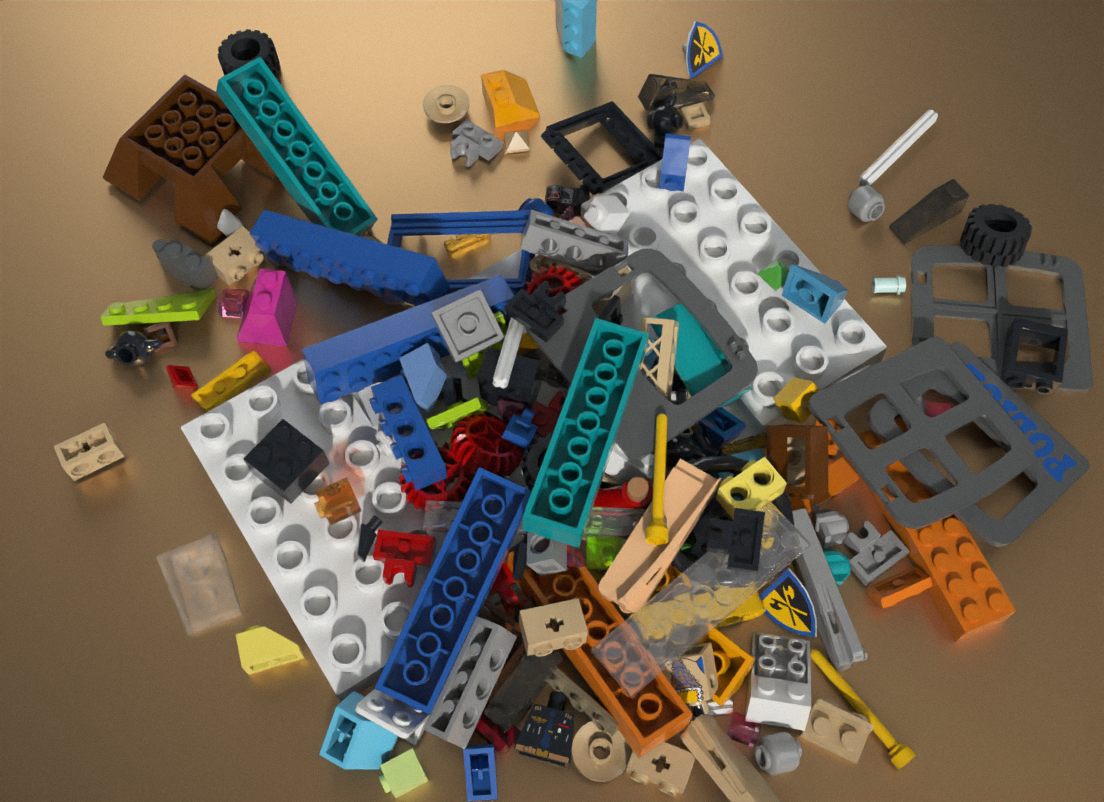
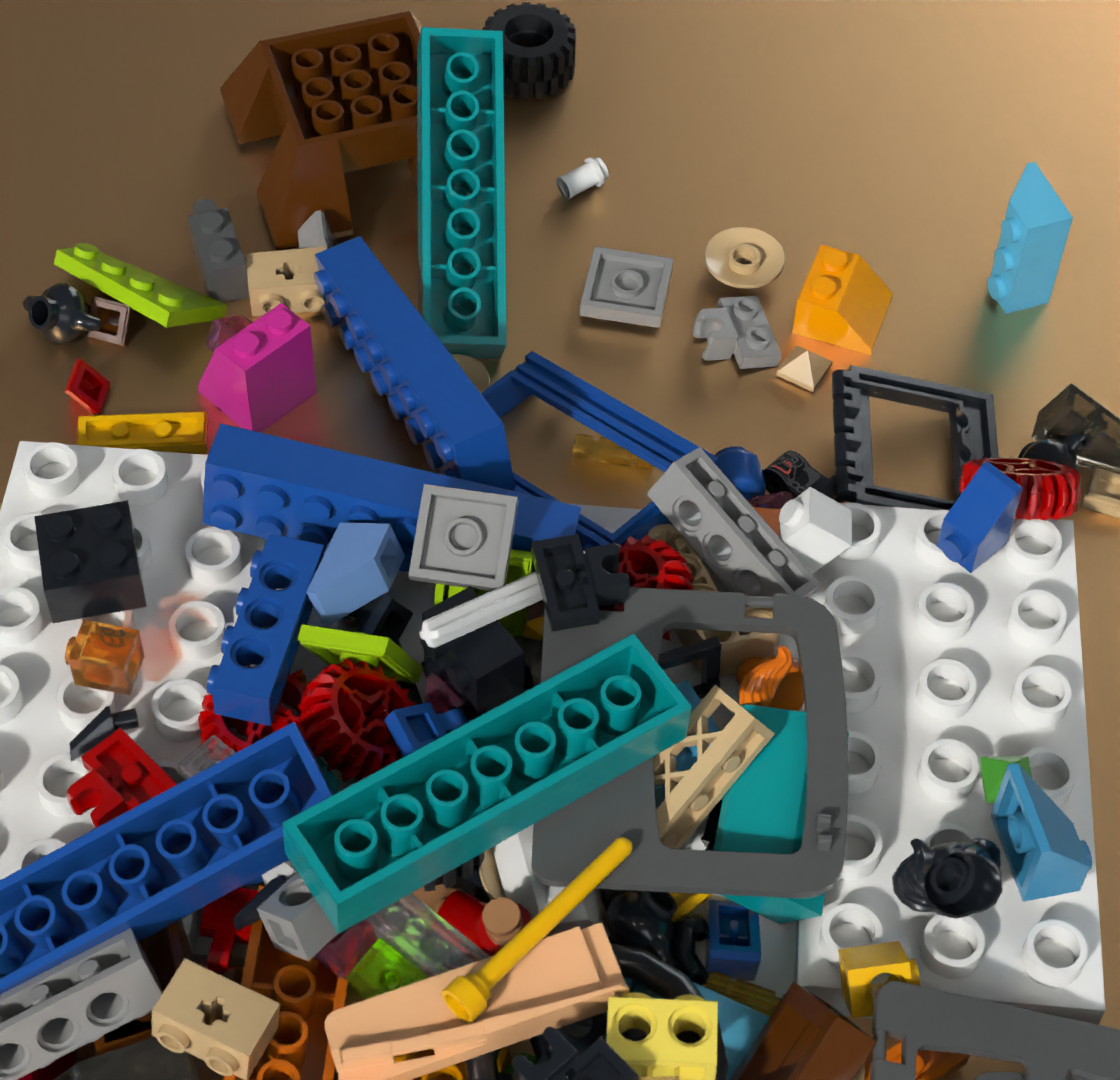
camera: 35 degrees right, 10 degrees down
none -> white pin [557,157,609,200]
none -> light grey plate [580,246,674,328]
none -> orange hair [736,645,804,711]
none -> black hair [892,838,1002,919]
none -> red gear [959,456,1082,521]

